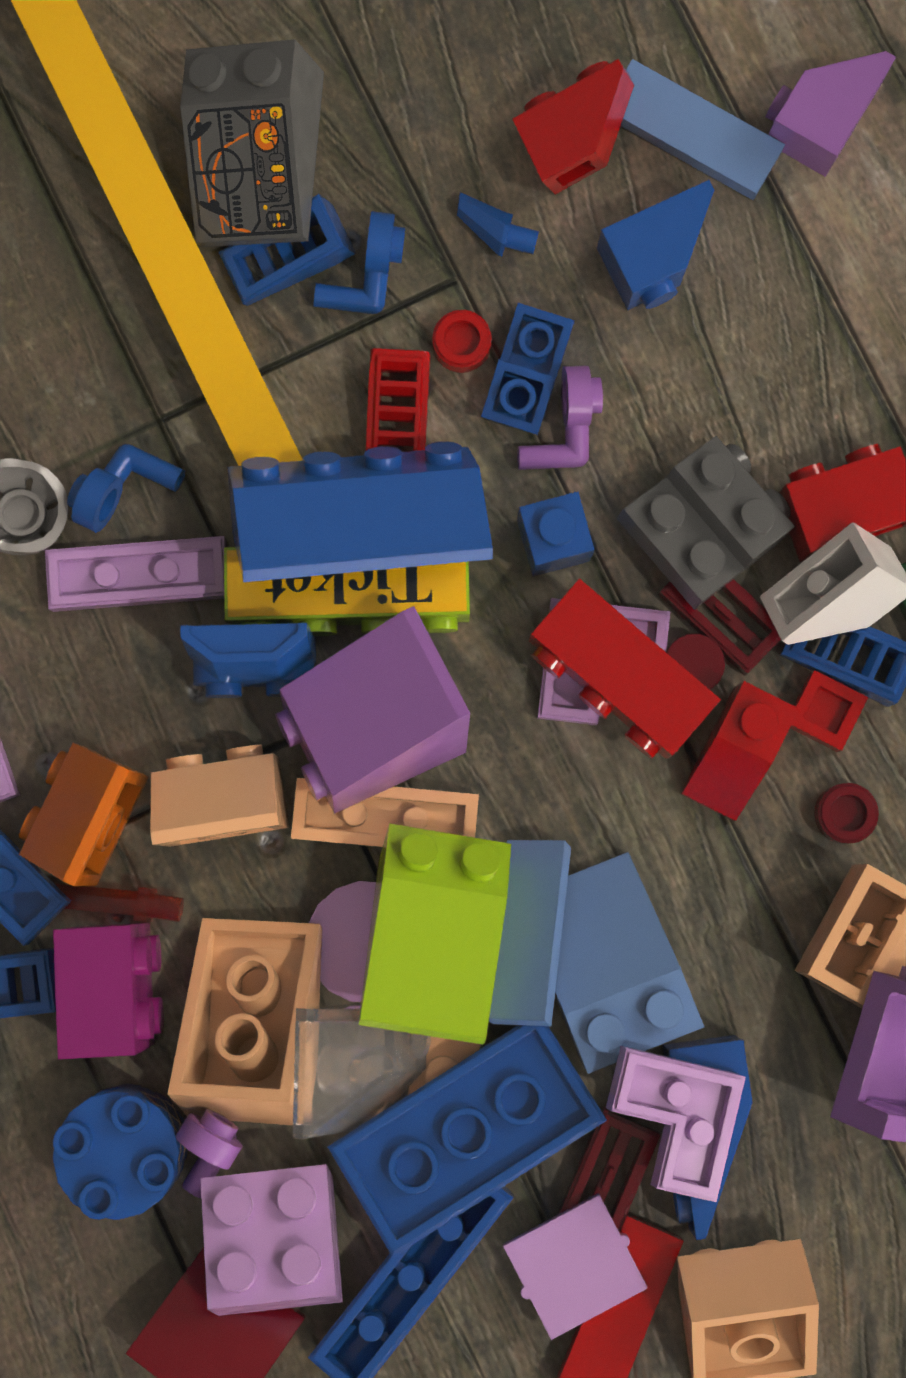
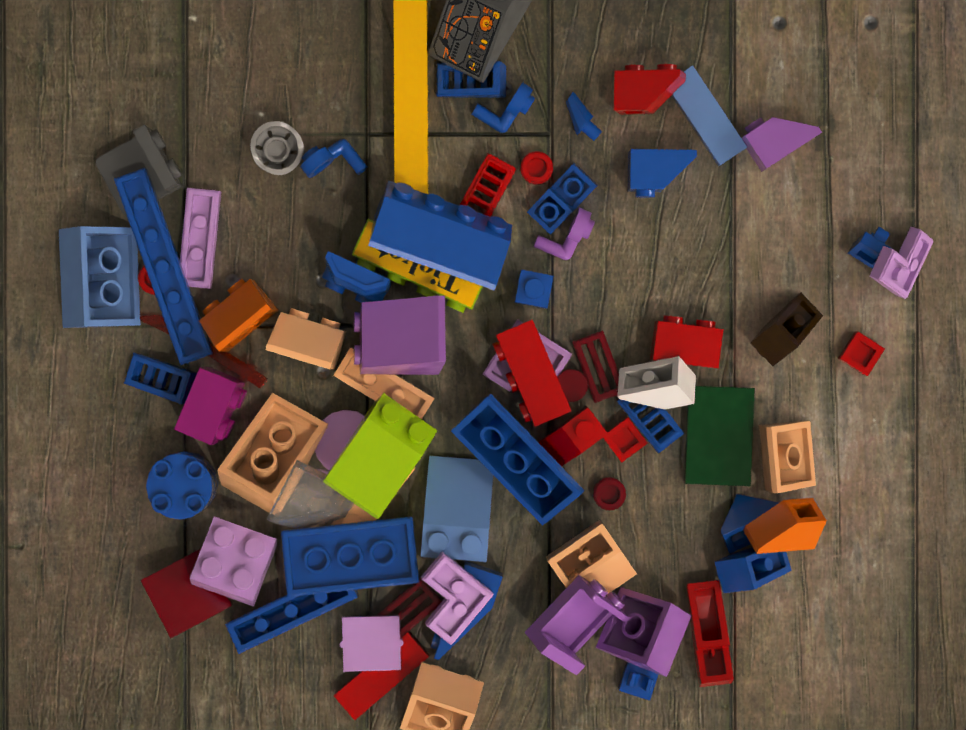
camera: 25 degrees right, 5 degrees up
lavender tile [45,536,227,612] -> none
medium lavender plate [175,1109,243,1198] -> none
medium blue tile [489,840,571,1027] -> none
dark grey plate [616,436,795,610] -> none
none -> blue slope [451,394,585,526]

